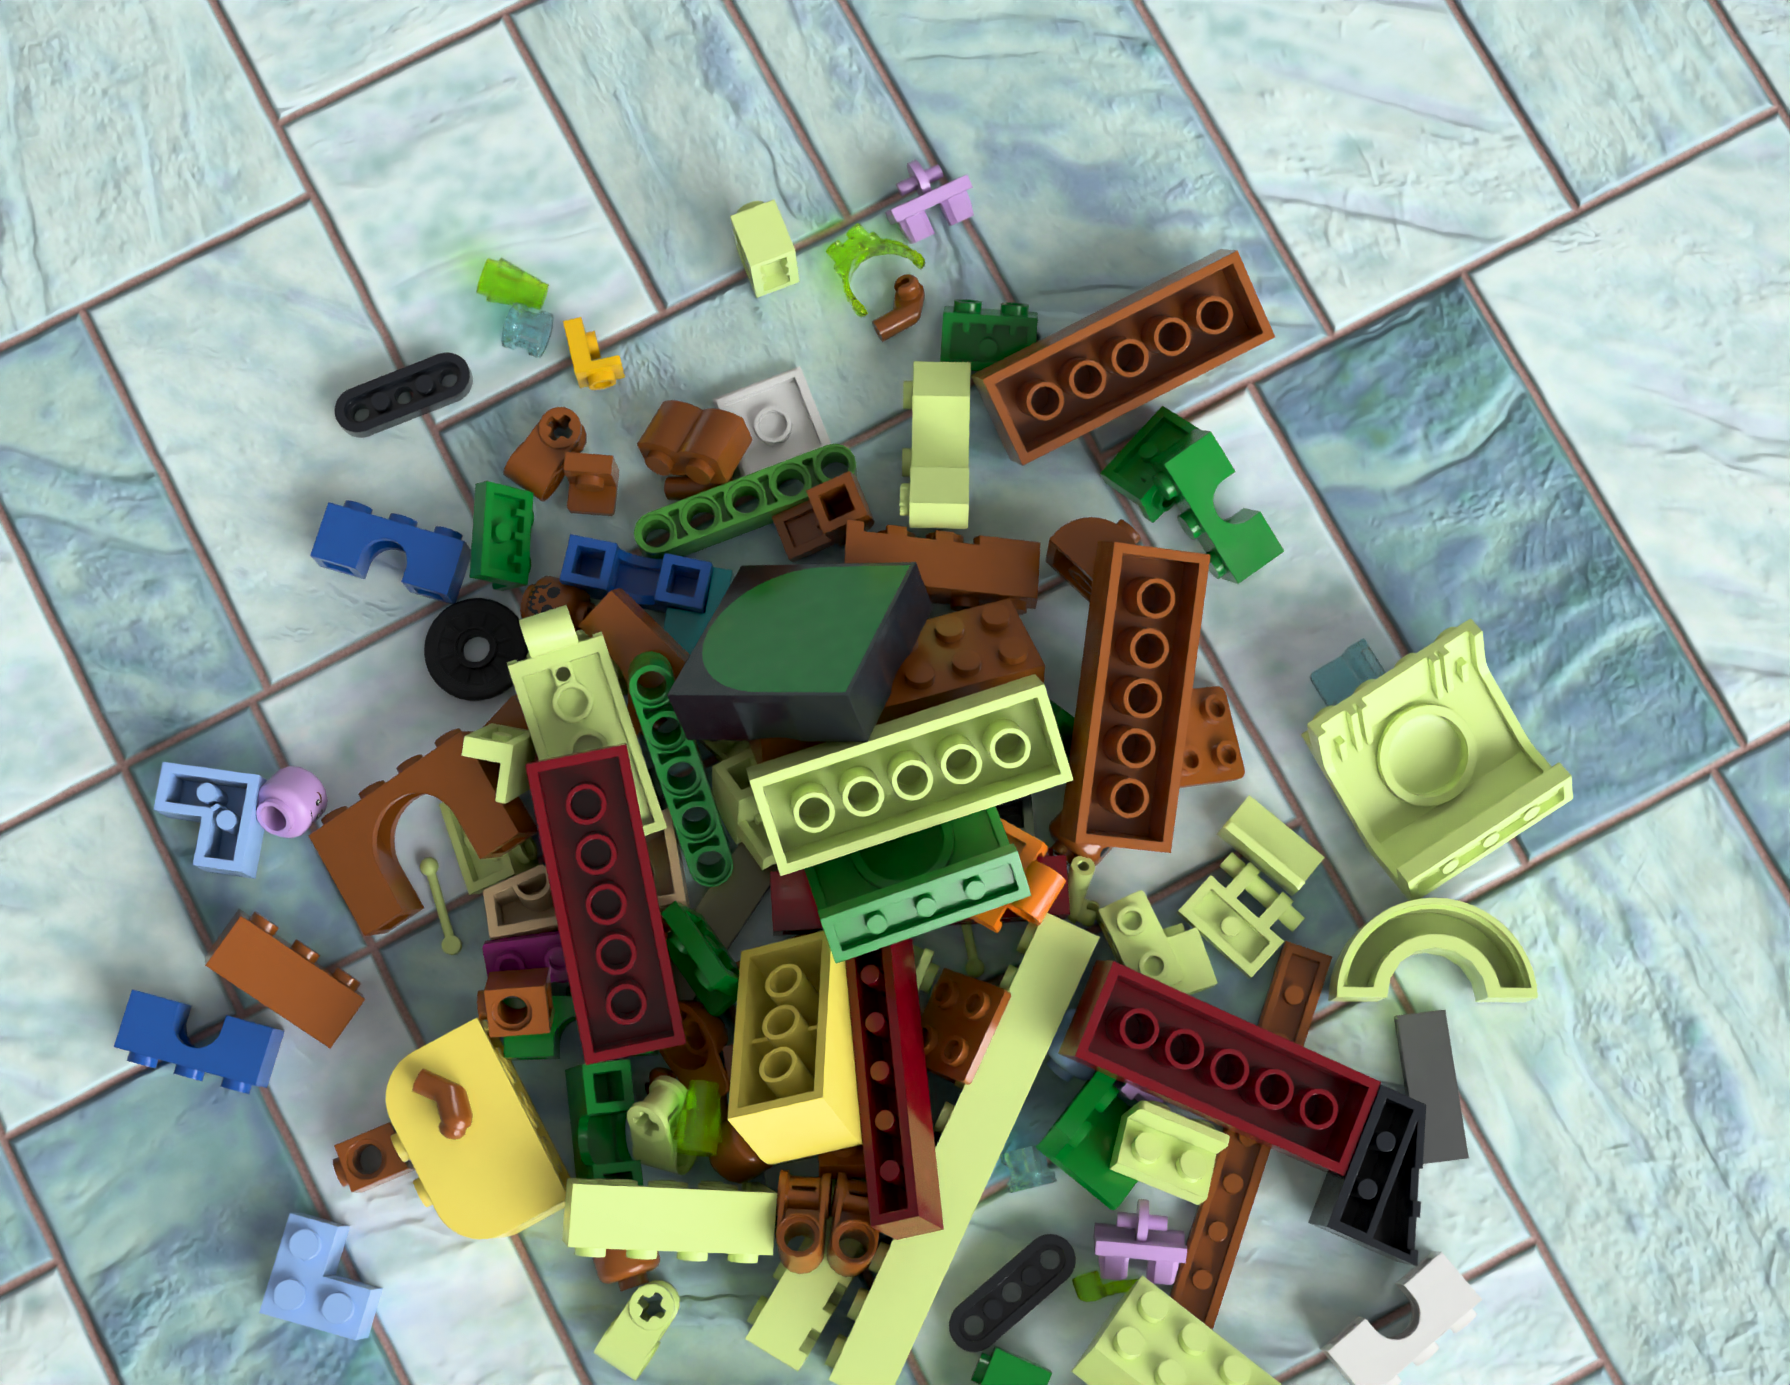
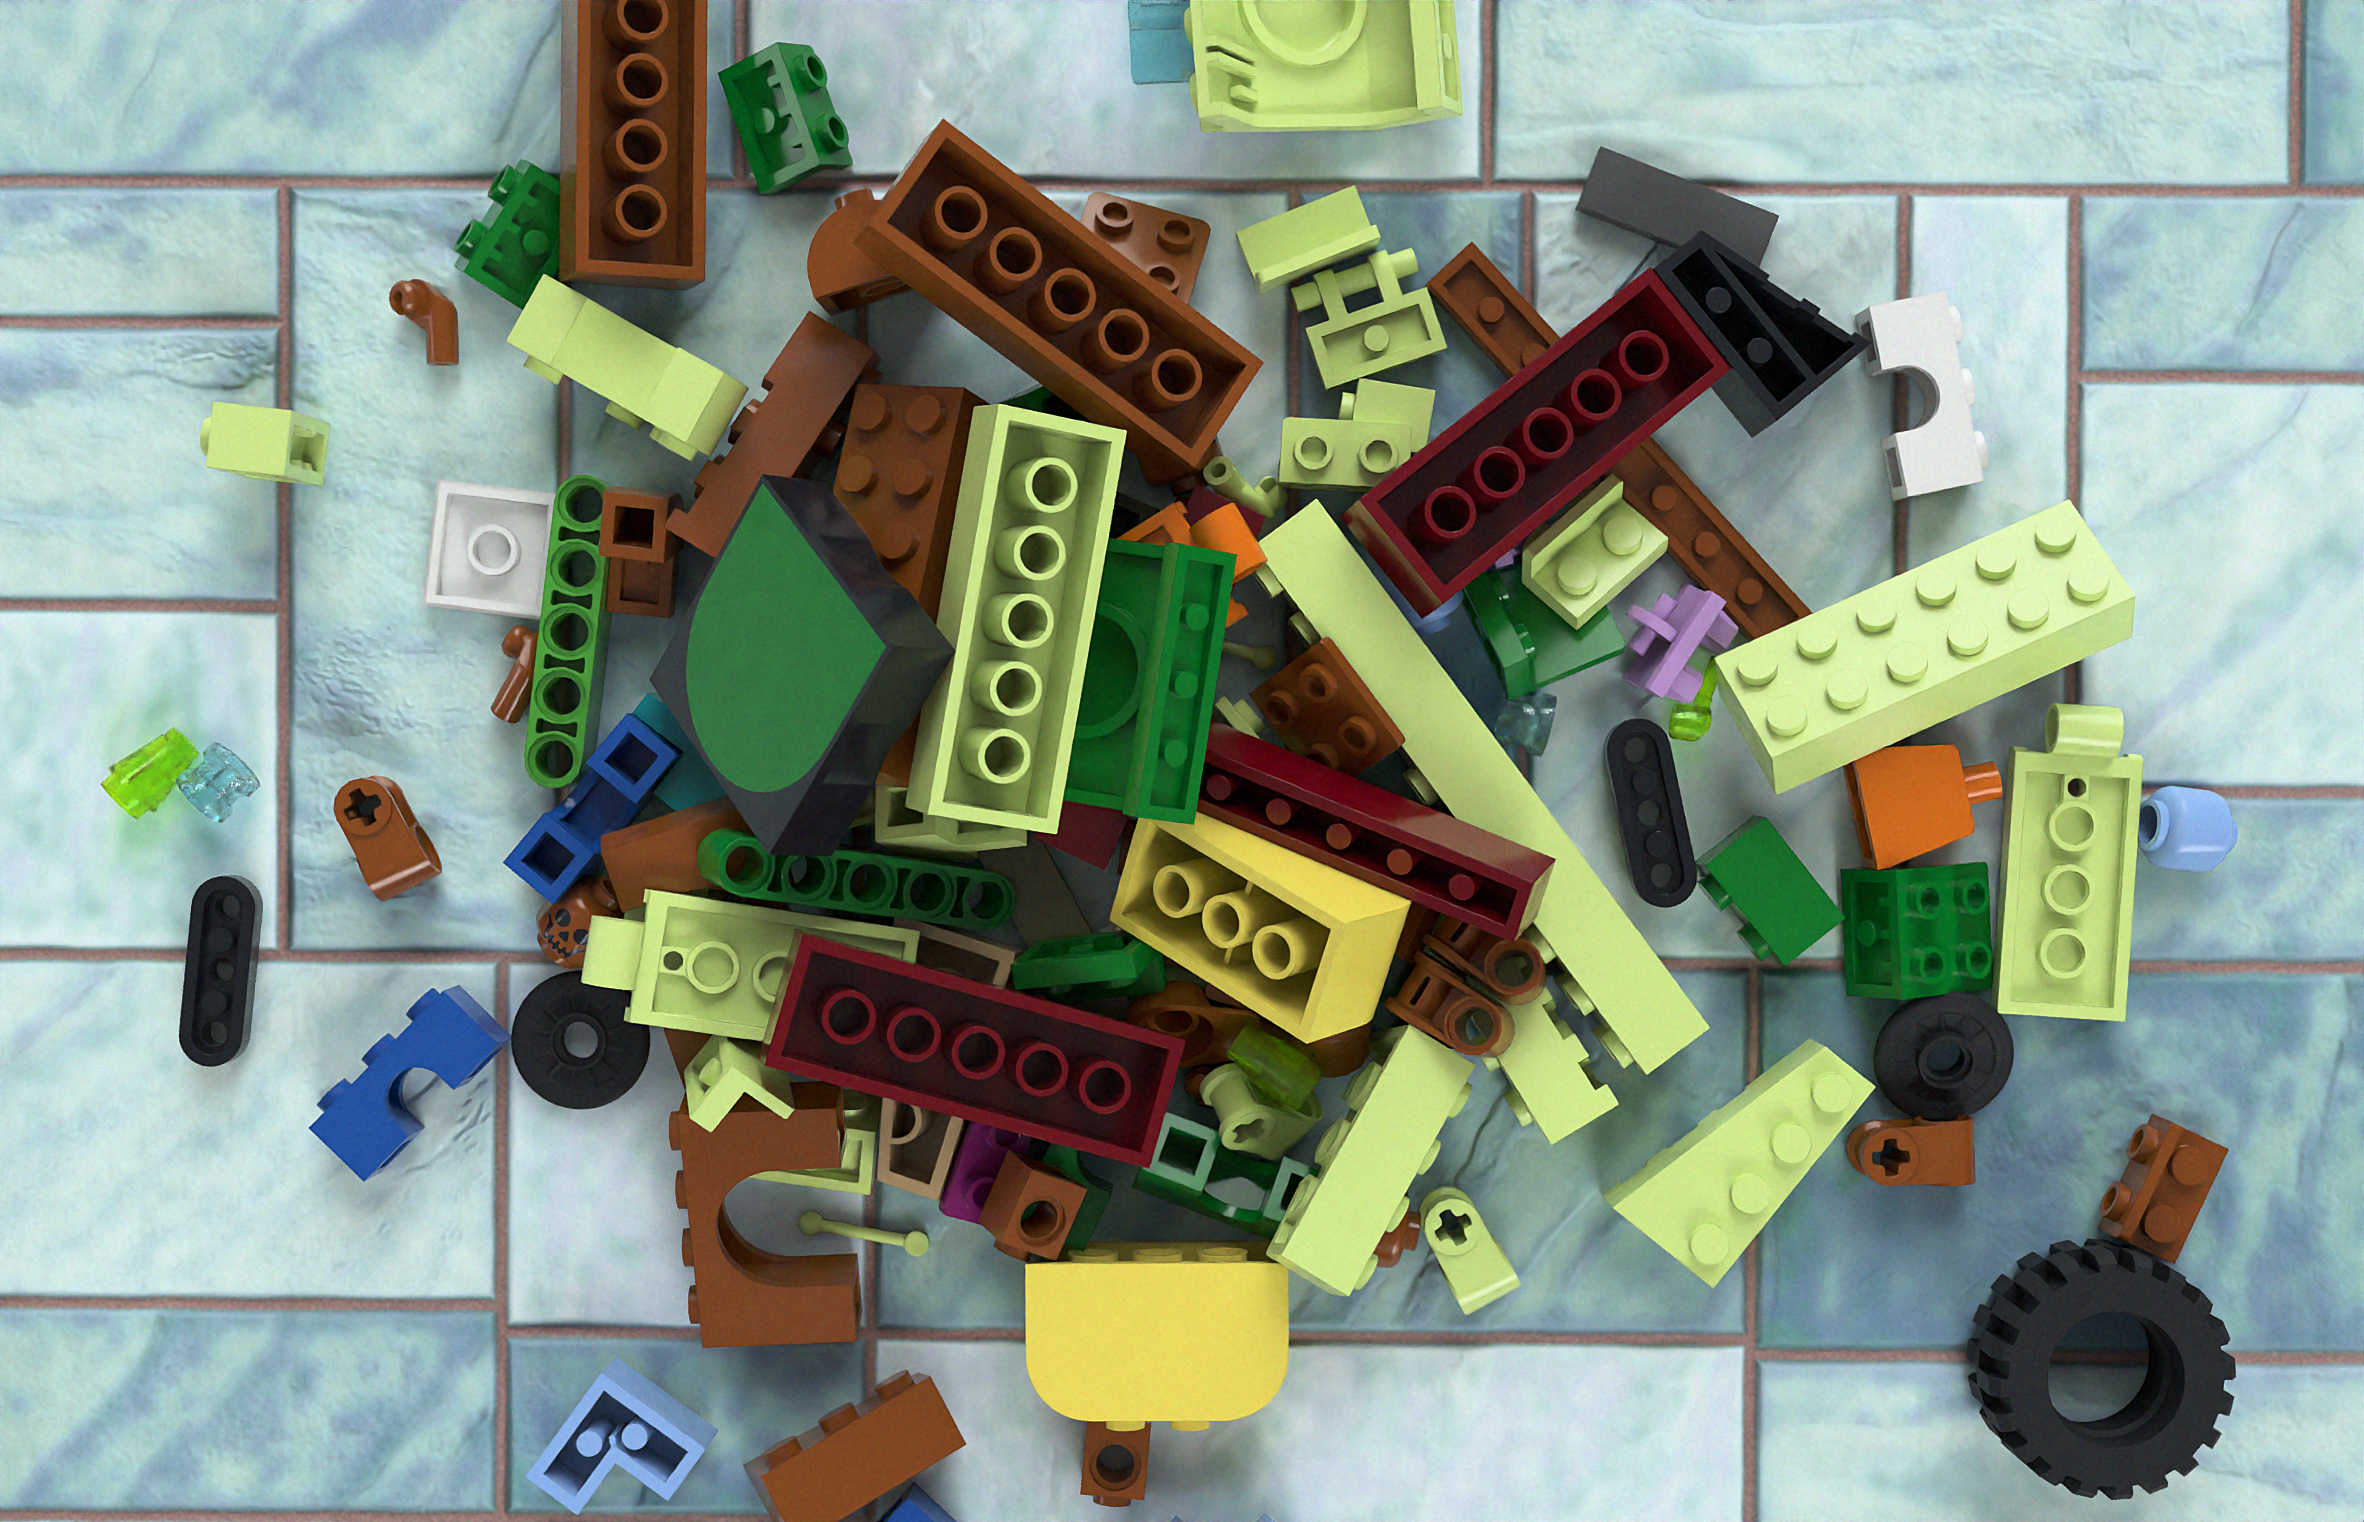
camera: 65 degrees left, 10 degrees up
lavender head [256,766,328,838] -> none
dark orange arm [412,1068,473,1140] -> none
green bracket [469,481,534,591] -> none
yellow bracket [563,317,625,390] -> none
dark orange bracket [563,452,619,516] -> none
dark orange brick [637,400,753,485] -> none
clear neon green helmet [826,223,926,318] -> none
lavender hips [885,160,974,244] -> none
green arch [1149,429,1284,584] -> none
yellowish green brick [1328,897,1538,1002] -> none

